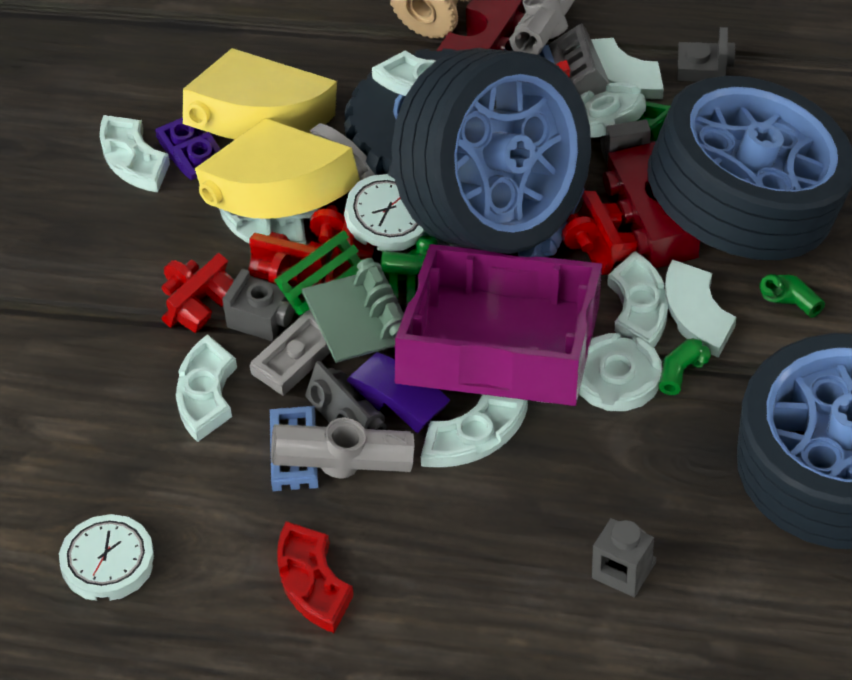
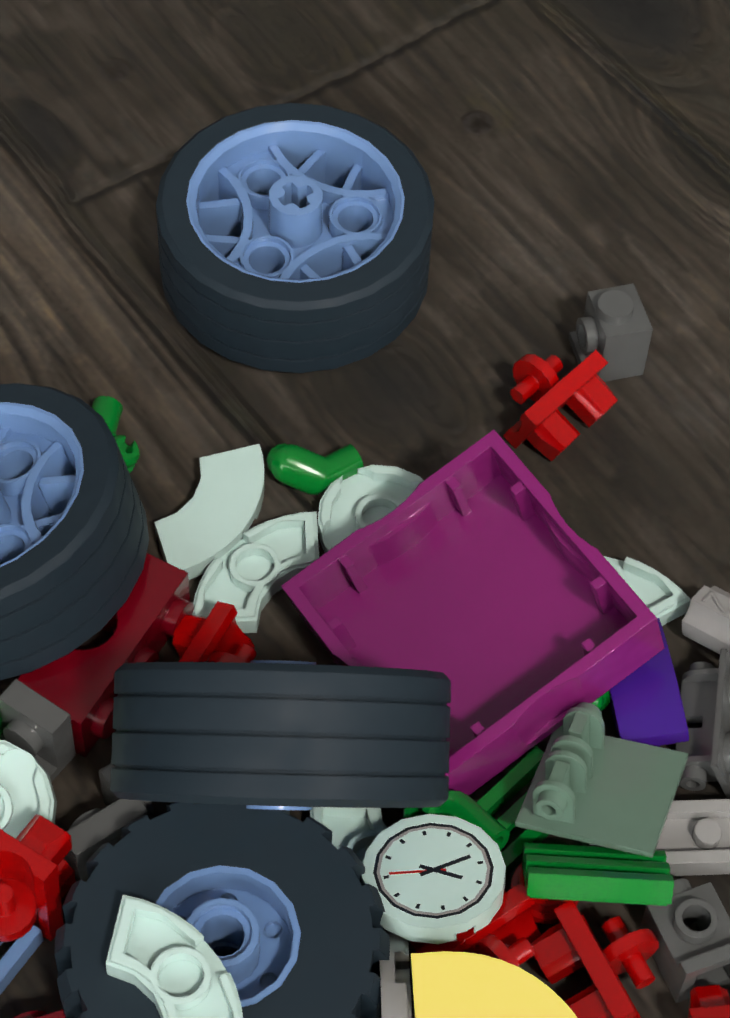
camera: 140 degrees left, 5 degrees up
none -> red hips [503,350,618,462]

